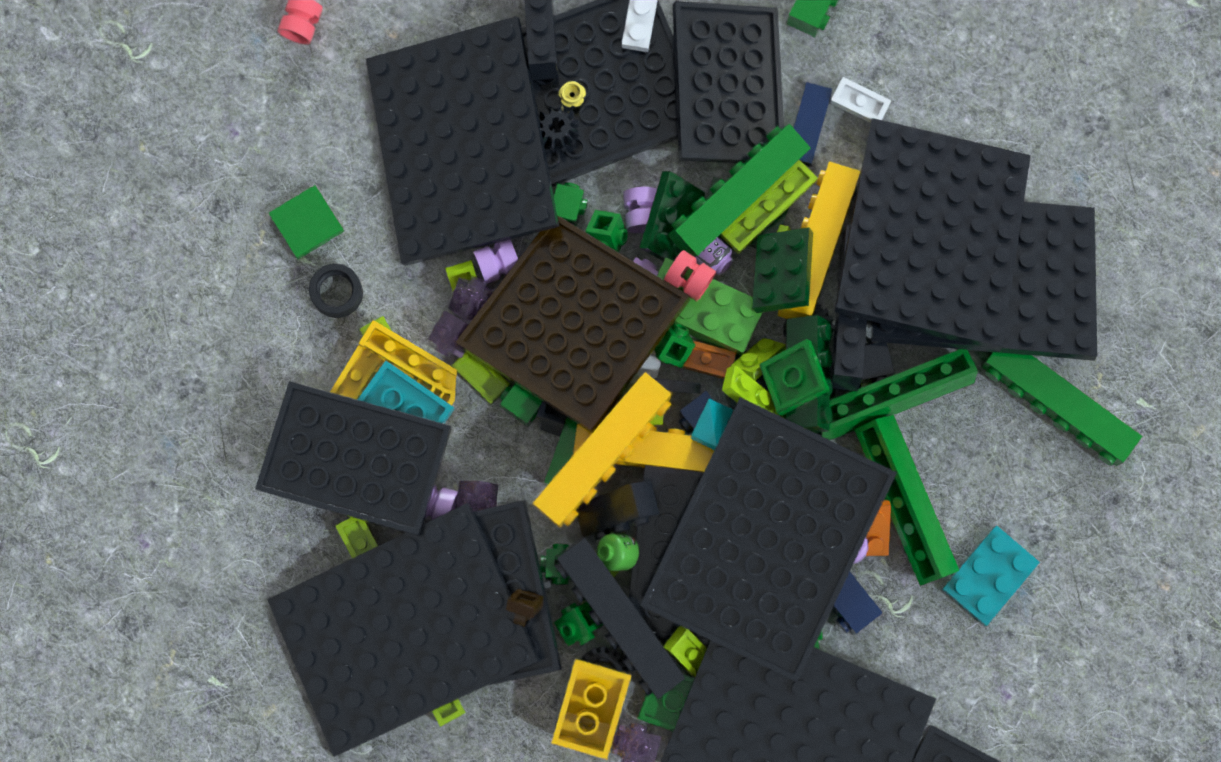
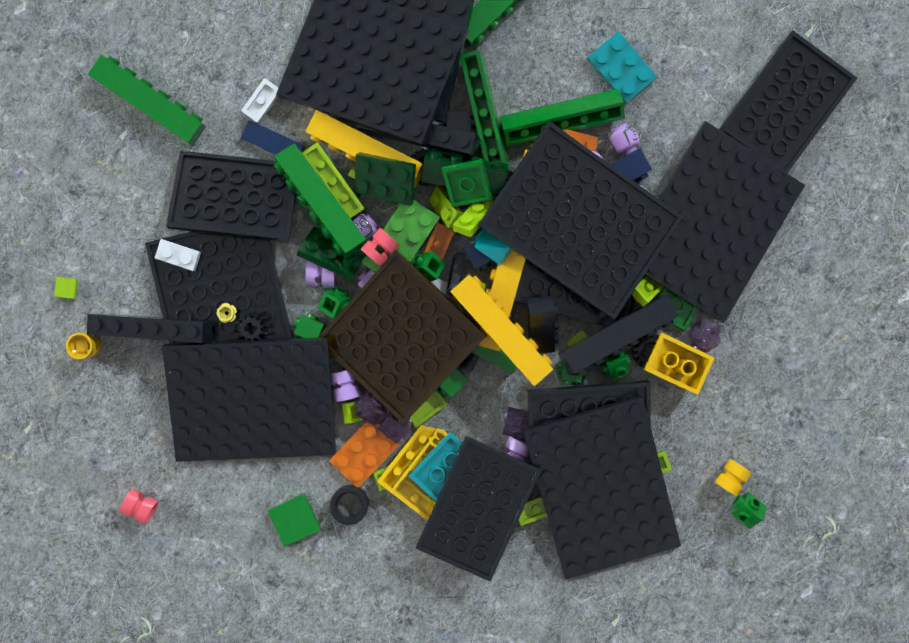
camera: 85 degrees left, 10 degrees up
dark brown tile [506,589,544,627] -> none
bright green head [597,534,639,571] -> none
none -> orange plate [329,417,400,488]
none -> lavender head [610,123,640,155]

